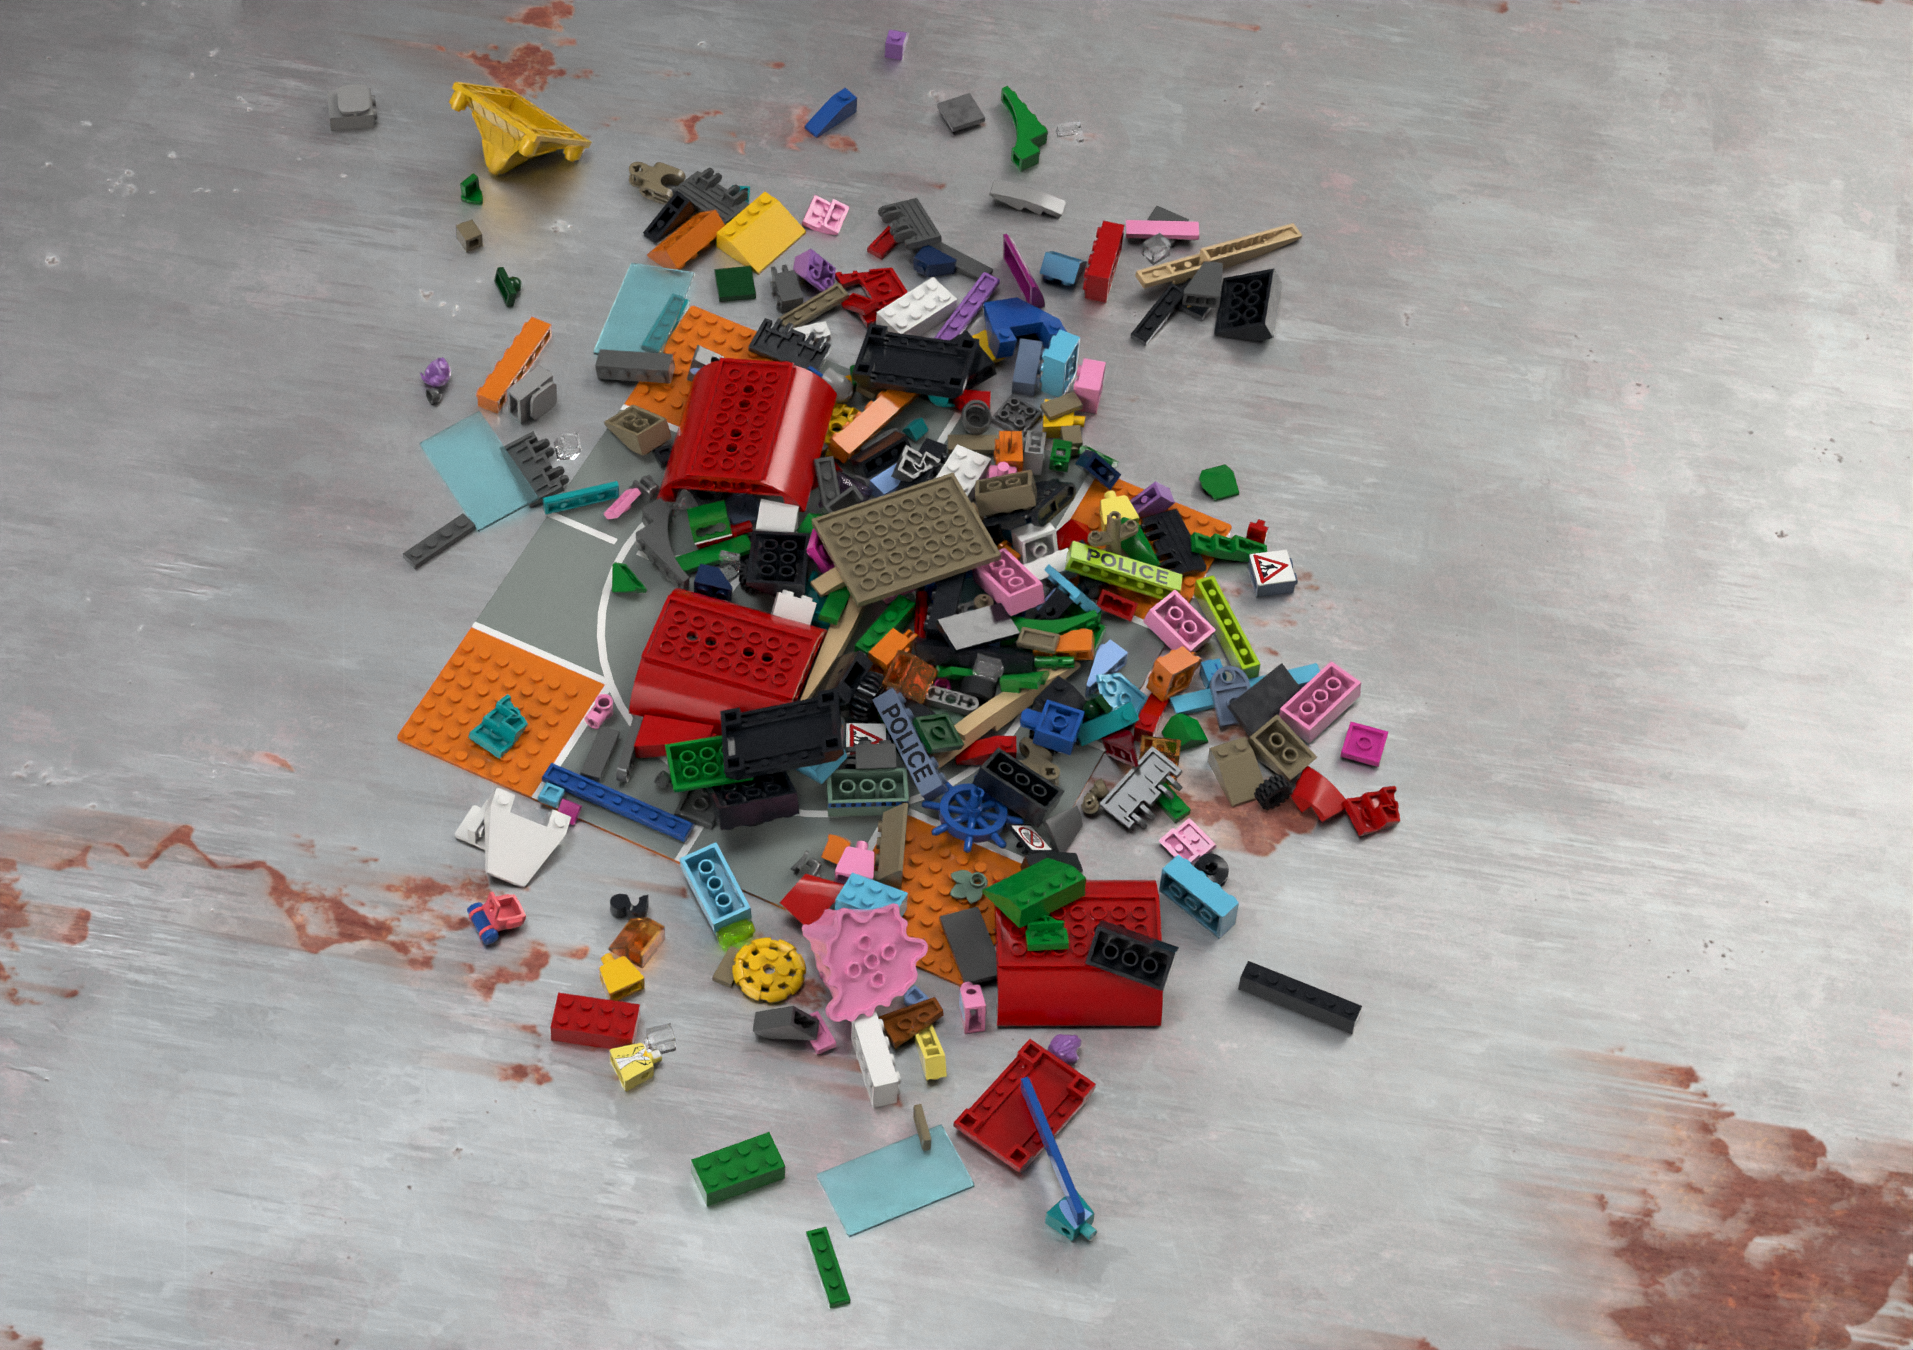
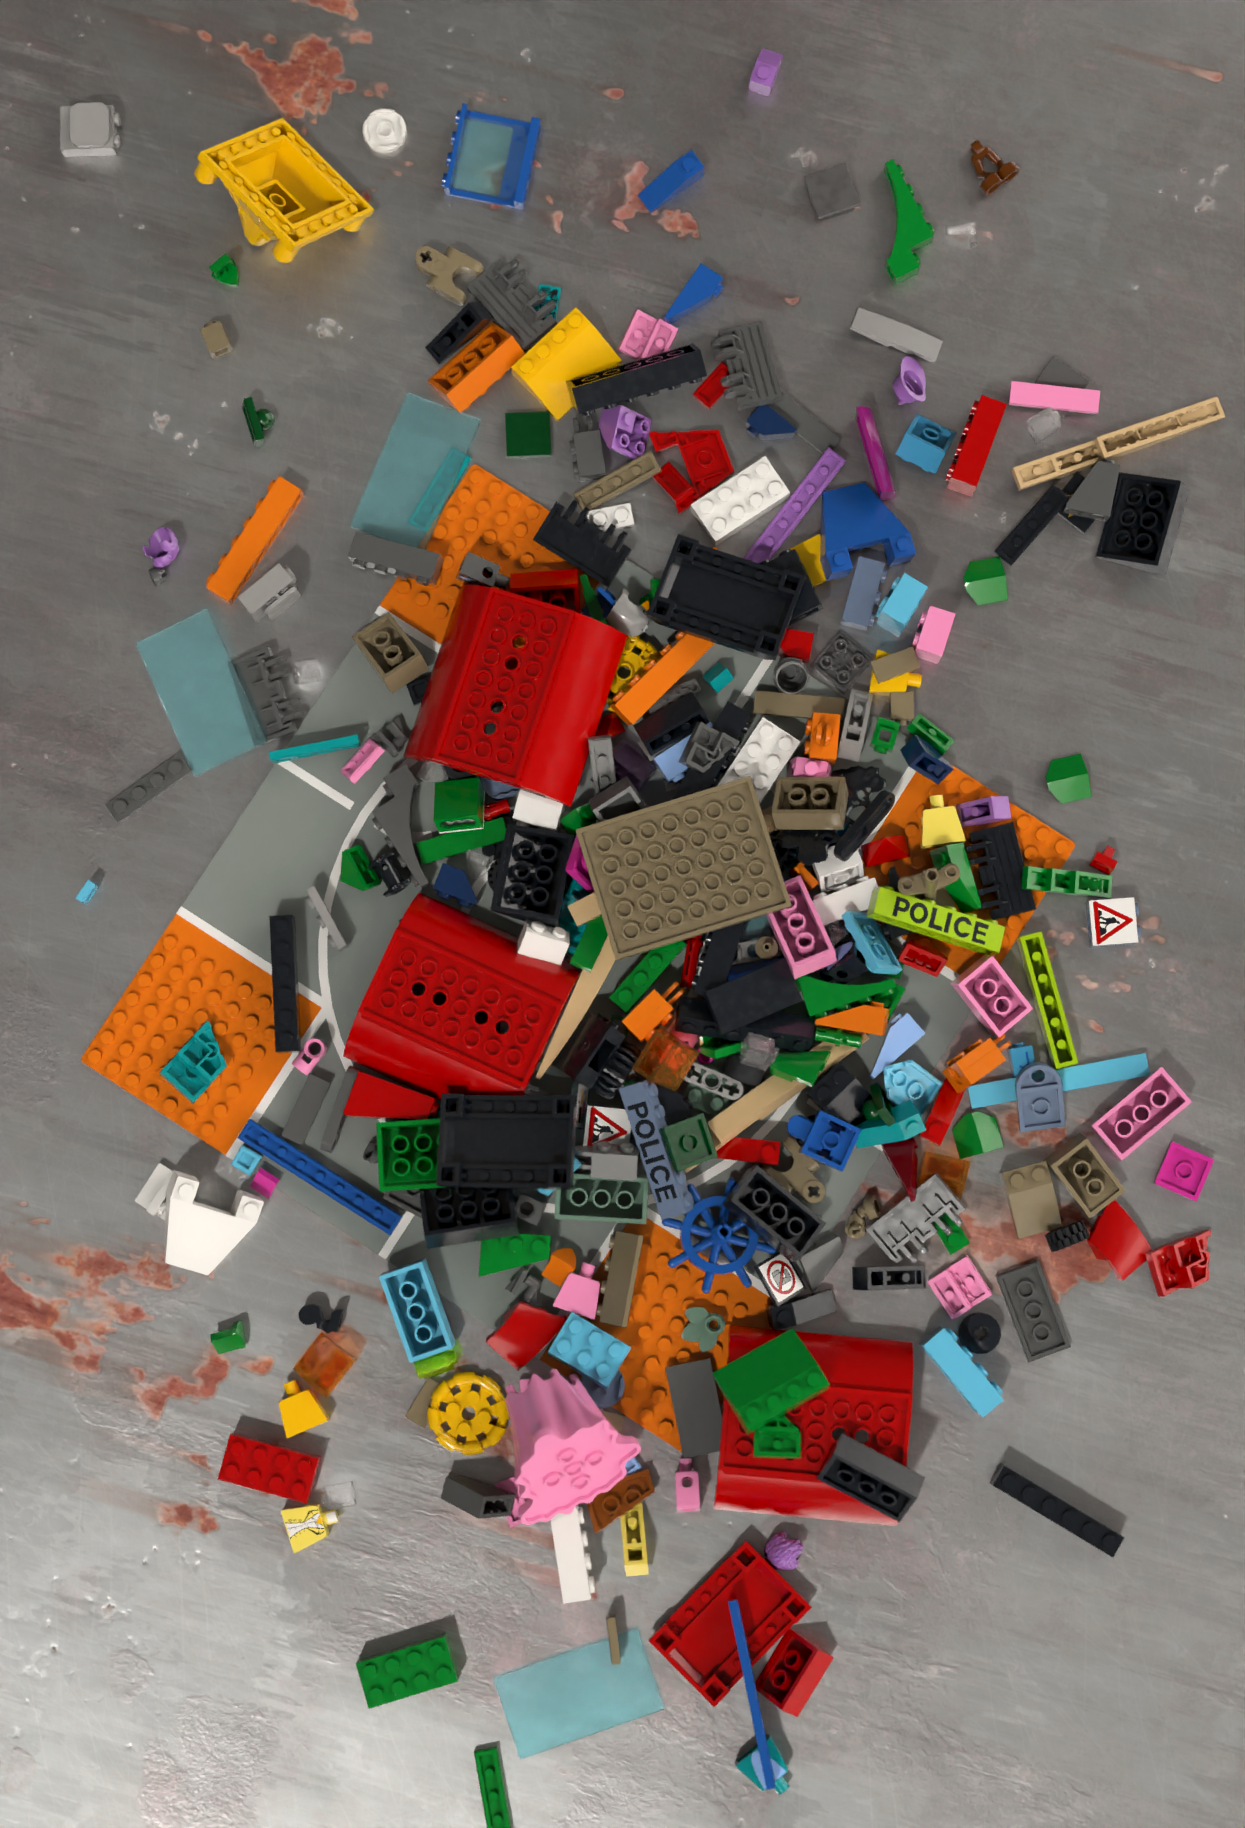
camera: 15 degrees right, 30 degrees up
coral piece [467,892,526,945] -> none
dark tan tile [1017,627,1060,654] -> none
black tile [1227,663,1301,737] -> none
none -> medium azure tile [76,880,98,905]
none -> green tile [210,1320,246,1354]
none -> black brick [269,915,301,1053]
none -> light grey plate [305,886,348,951]
none -> white tile [363,108,407,153]
none -> black hose [368,852,411,897]
none -> clear light blue panel [442,103,541,210]
none -> green wedge [479,1233,551,1277]
none -> dark grey brick [514,1194,547,1226]
none -> black brick [566,343,707,416]
none -> blue slope [664,263,724,324]
none -> red slope [755,1628,834,1718]
none -> black slope [852,1266,925,1290]
none -> medium lavender piece [893,356,926,405]
none -> green slope [963,556,1008,606]
none -> reddish brown piece [970,140,1020,196]
none -> dark grey tile [995,1260,1071,1363]

